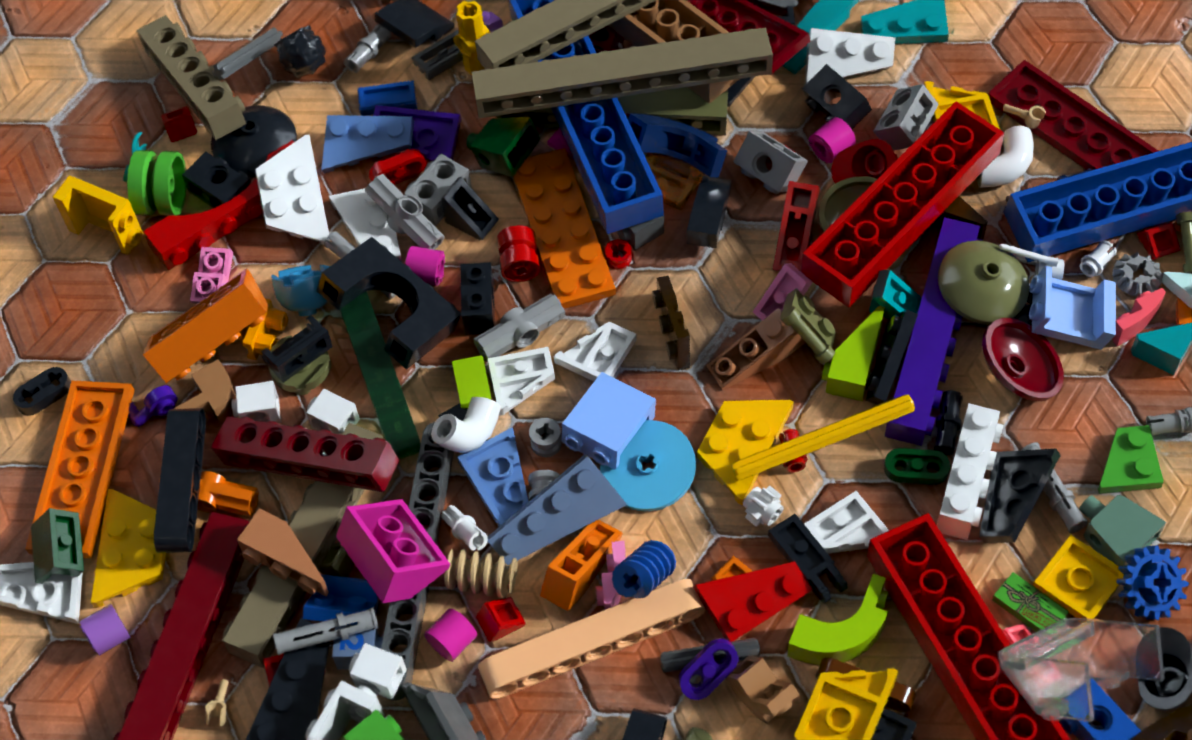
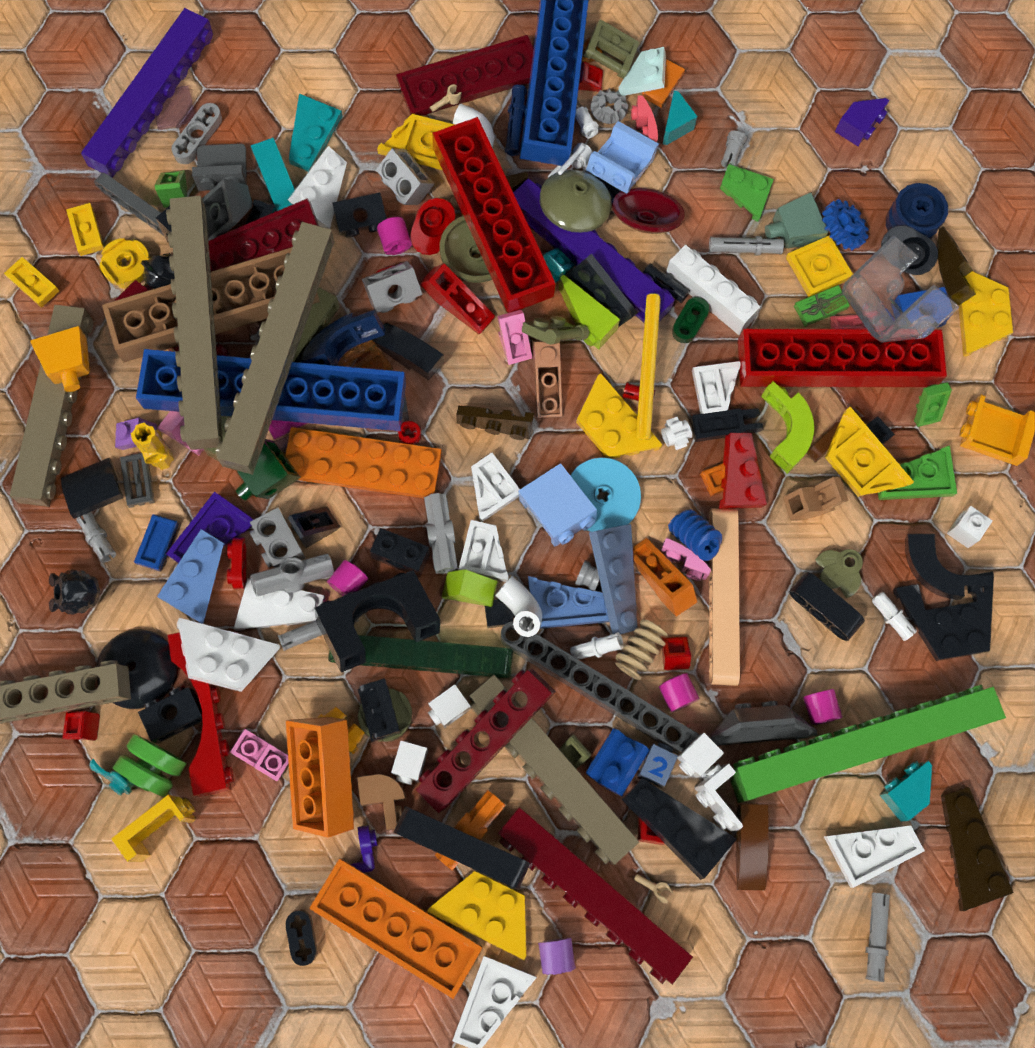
camera: 75 degrees left, 15 degrees up
dark green panel [31,508,84,584] -> none
dark grey axle [212,28,283,80] -> none
nougat slope [237,508,329,597] -> none
dark azure cylinder [271,265,330,316] -> none
light grey pin [273,608,378,655] -> none
dark pink slope [336,499,450,603] -> none
red wheel [497,225,540,282] -> none
light grey wheel [529,418,562,457] -> none
dark grey axle [660,638,760,672] -> none
dark purple plate [679,639,738,700] -> none
black wing [979,449,1061,543] -> none

